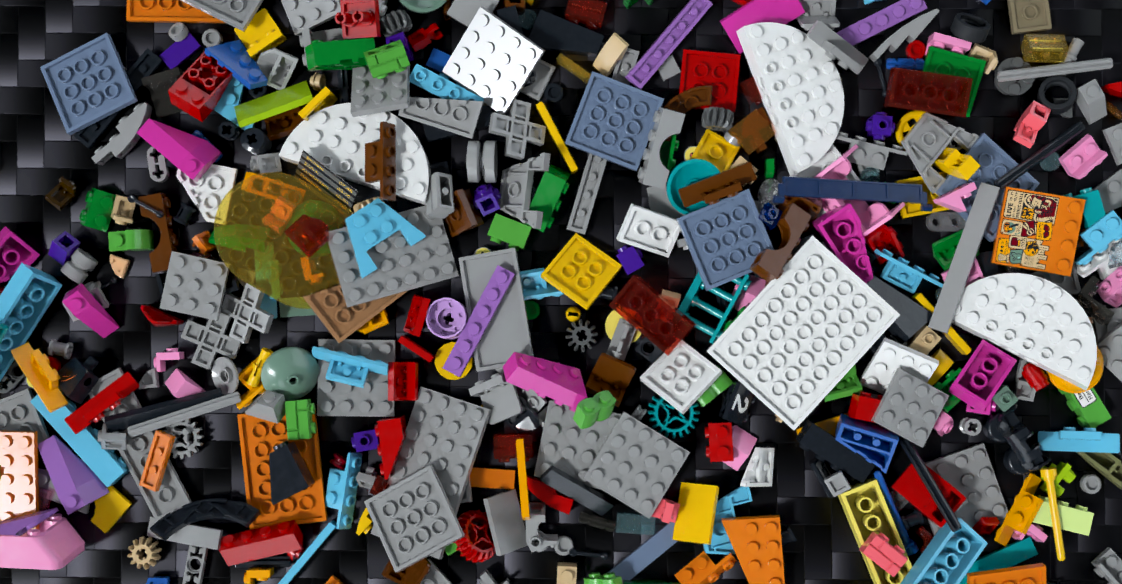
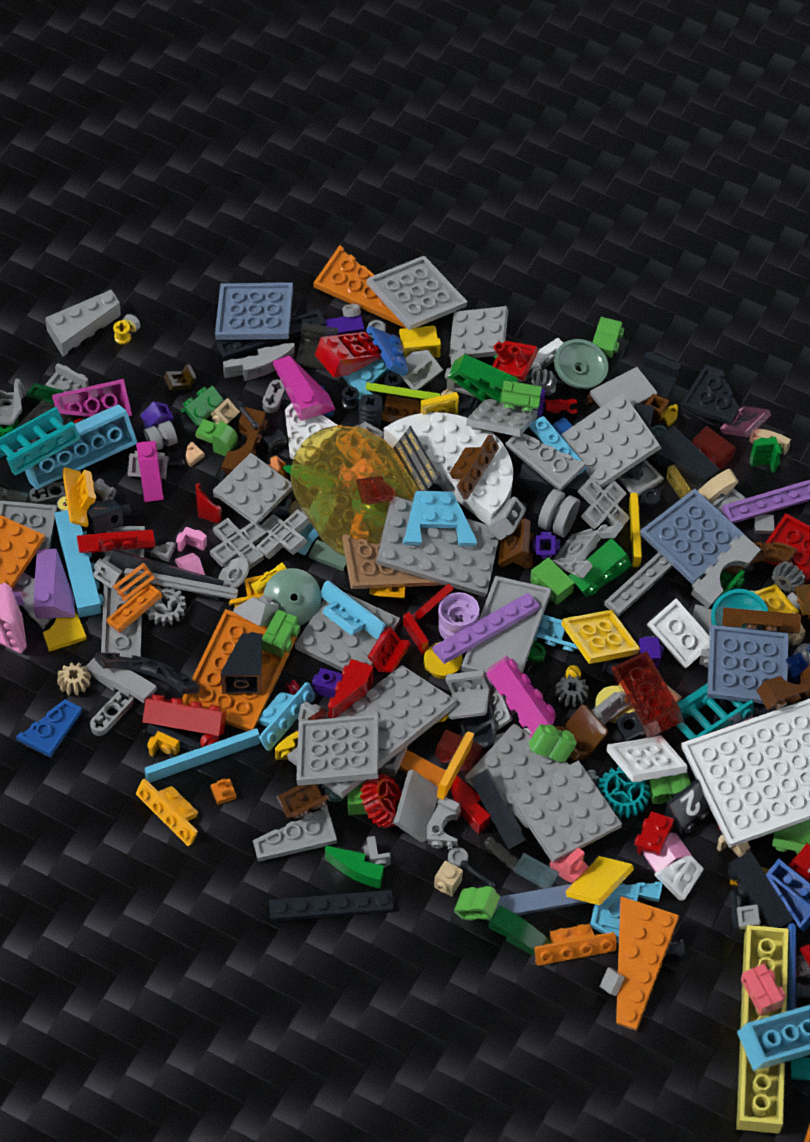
camera: 25 degrees right, 30 degrees down
none -> orange tile [112,562,156,601]

